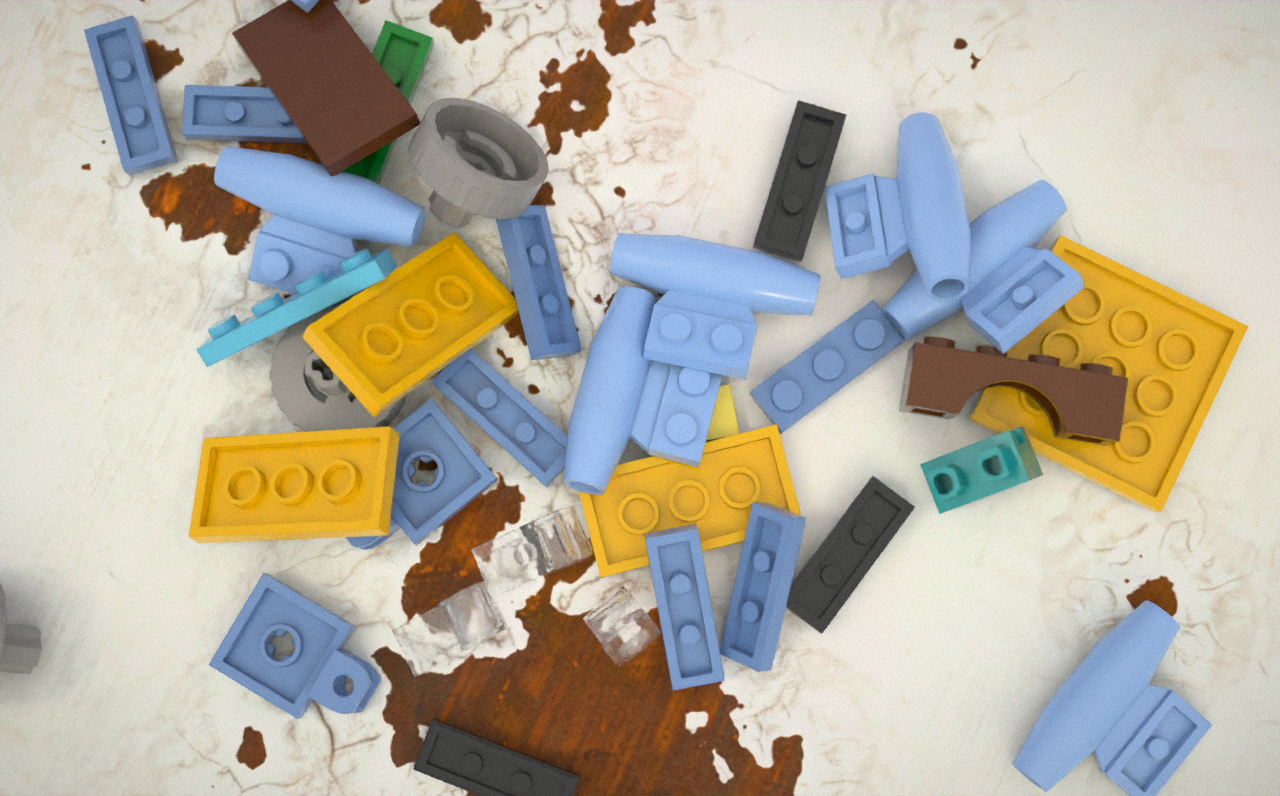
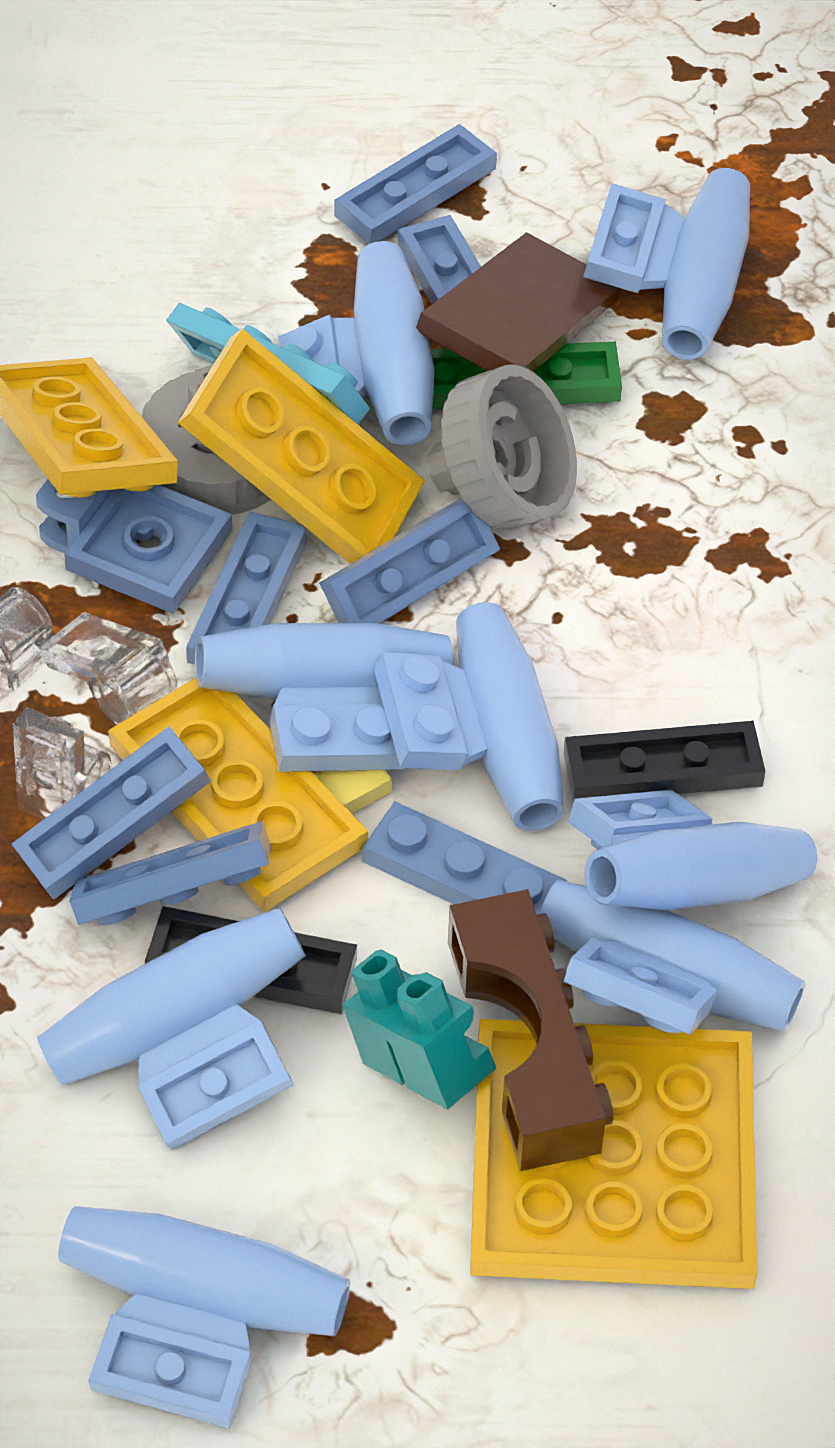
camera: 60 degrees right, 30 degrees down
none -> light blue plate [37,908,306,1150]

